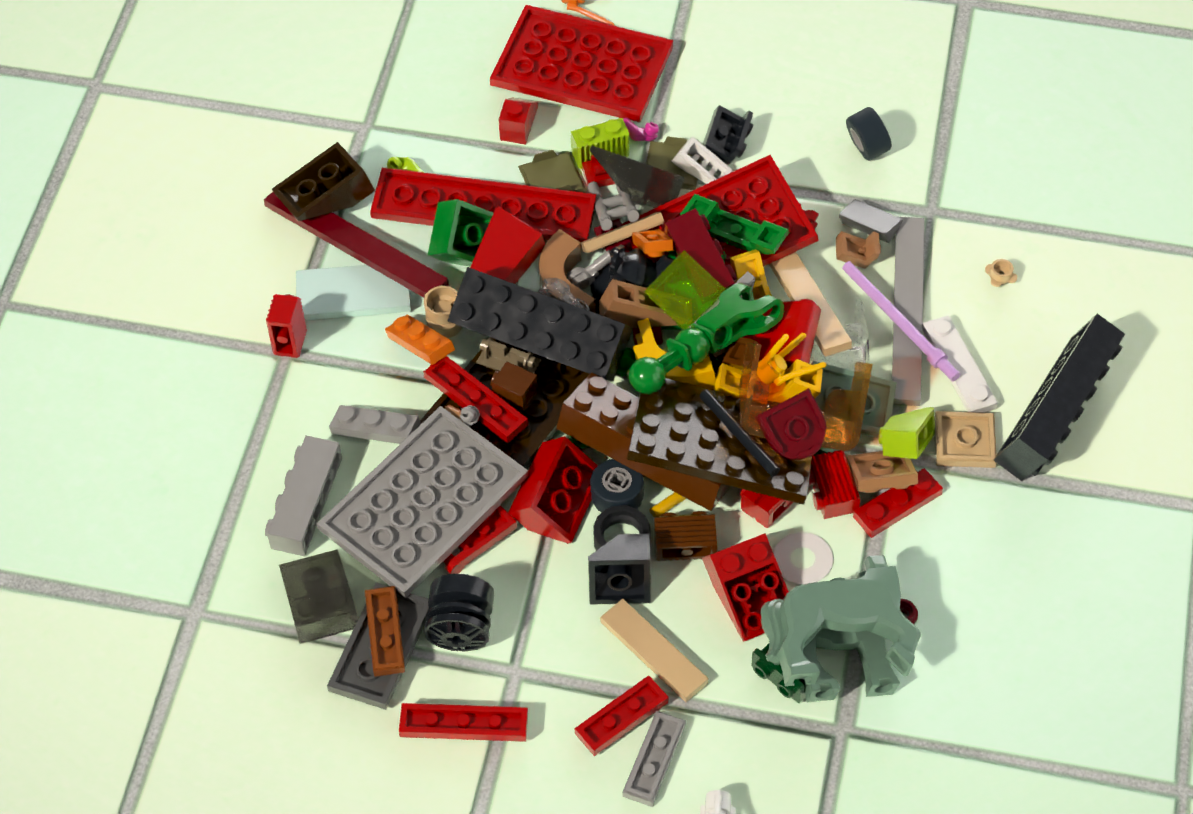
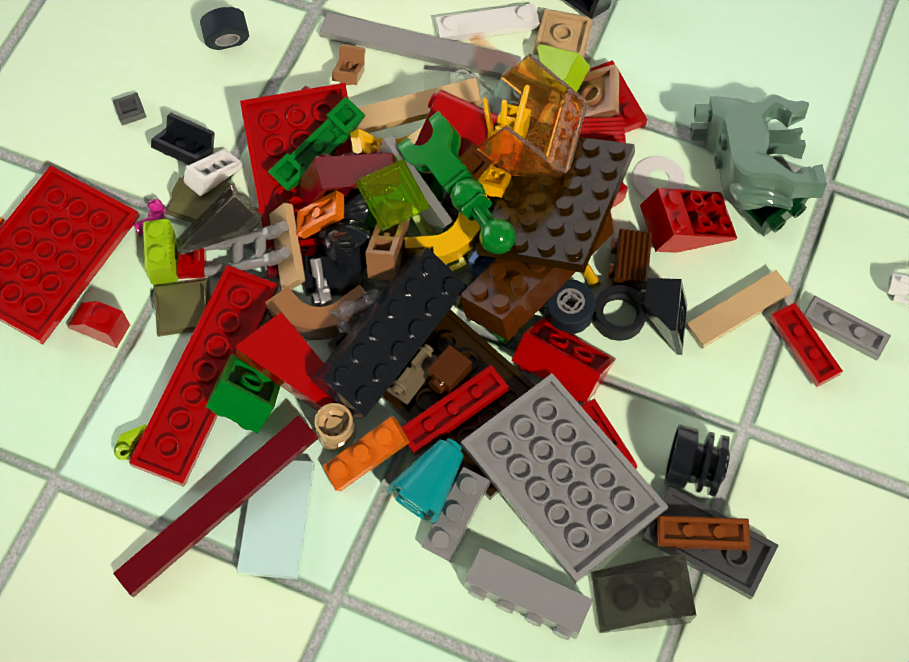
camera: 80 degrees left, 10 degrees up
red brick [265,294,307,358] -> none
dark brown slope [271,142,375,222] -> none
red plate [399,703,528,742] -> none
light grey arm [445,405,480,427] -> none
black bar [699,389,780,477] -> none
dark red tile [755,388,827,460] -> none
slope [838,199,903,243] -> none
lavender bar [842,261,961,382] -> none
none -> dark grey tile [113,92,147,126]
none -> teal cone [386,438,464,524]

